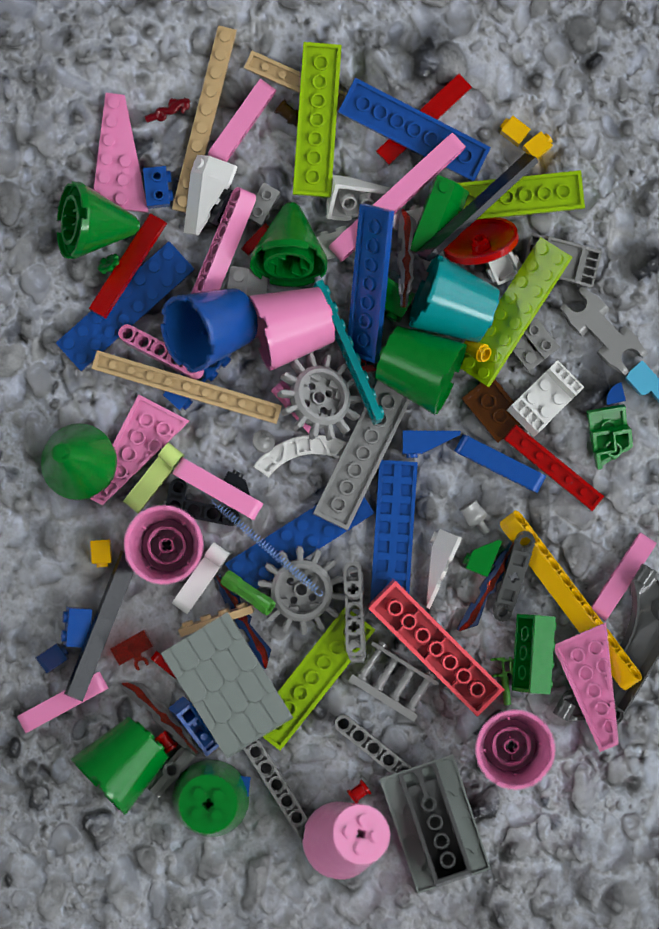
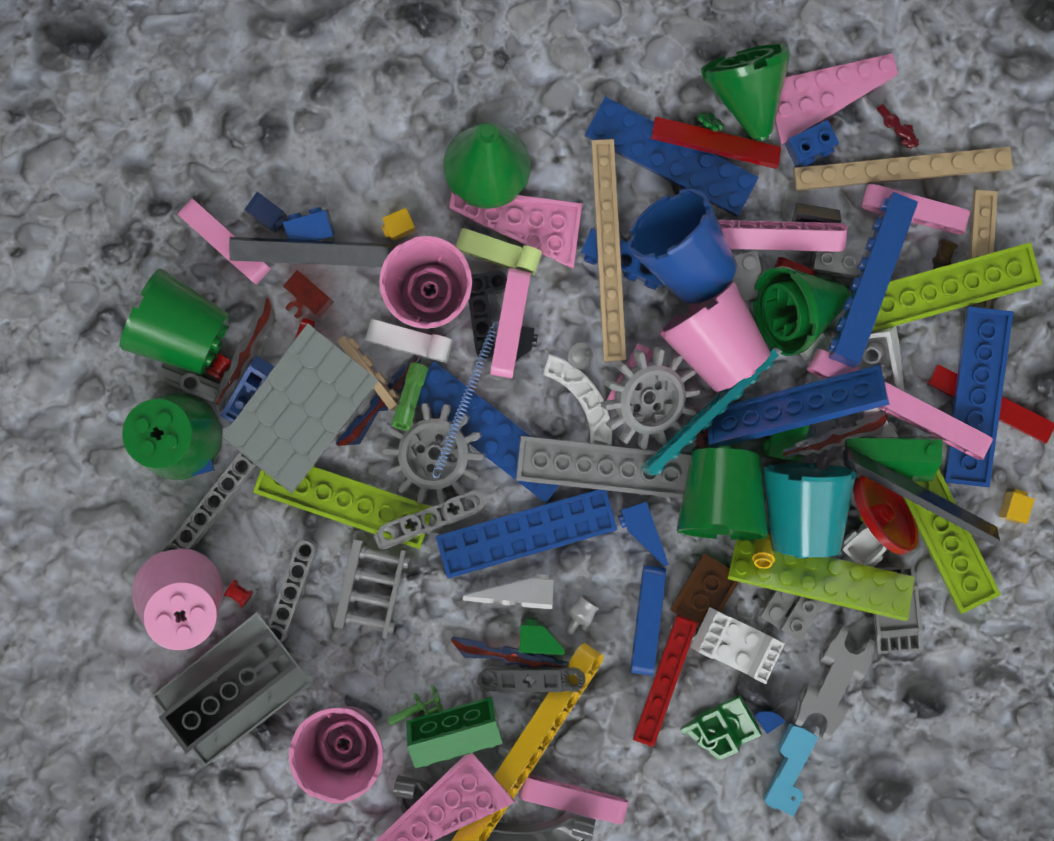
camera: 75 degrees right, 0 degrees up
bright pink beam [118,324,204,380] -> none
white wedge [184,155,237,236] -> none
coral brick [366,579,505,717] -> none
yellow brick [522,131,553,160] -> none
none -> blue brick [828,192,918,368]

